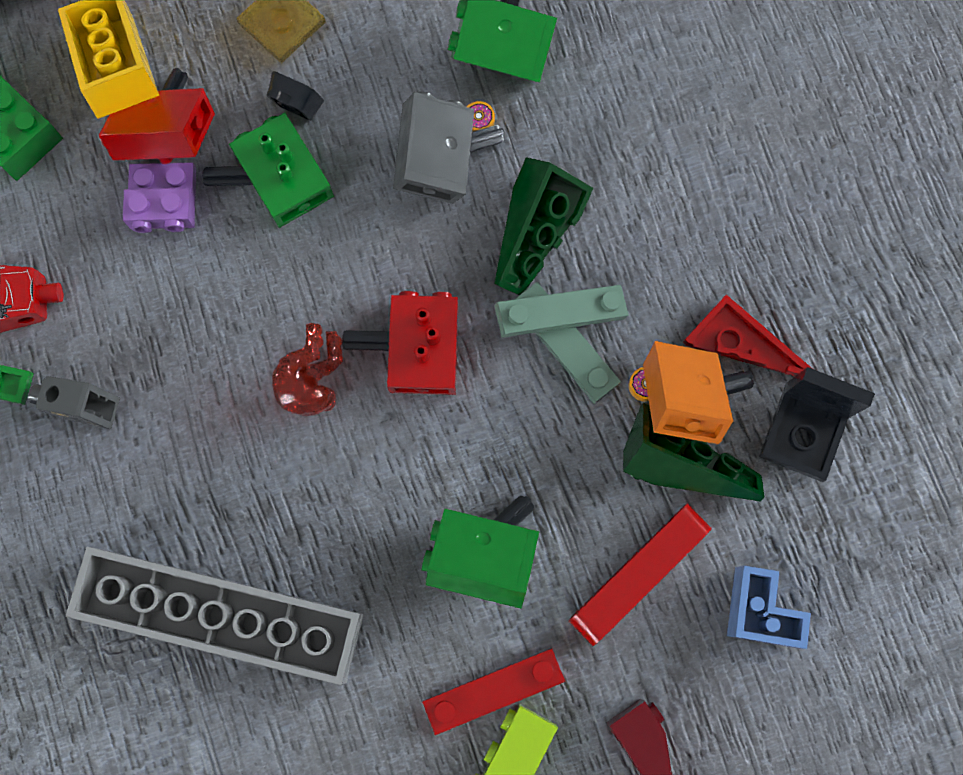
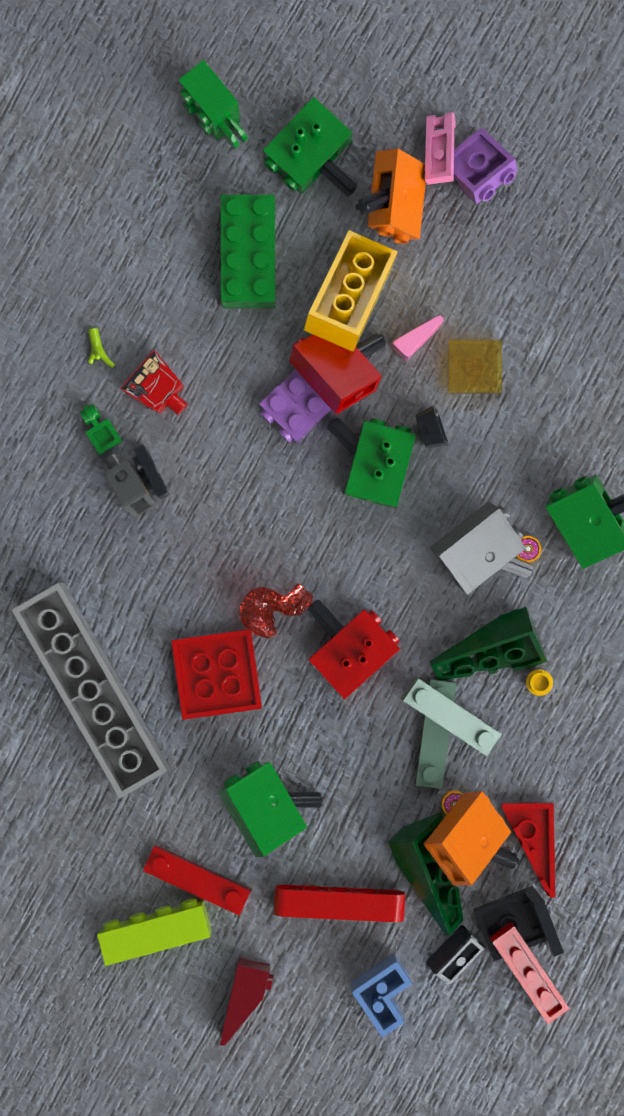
camera: 40 degrees right, 10 degrees up
none -> black plate [133,445,170,499]
none -> red plate [171,629,262,720]
none -> bright pink slope [391,315,444,361]
none -> black slope [426,925,486,986]
none -> plate [489,923,570,1024]
none -> yellow plate [526,669,553,696]

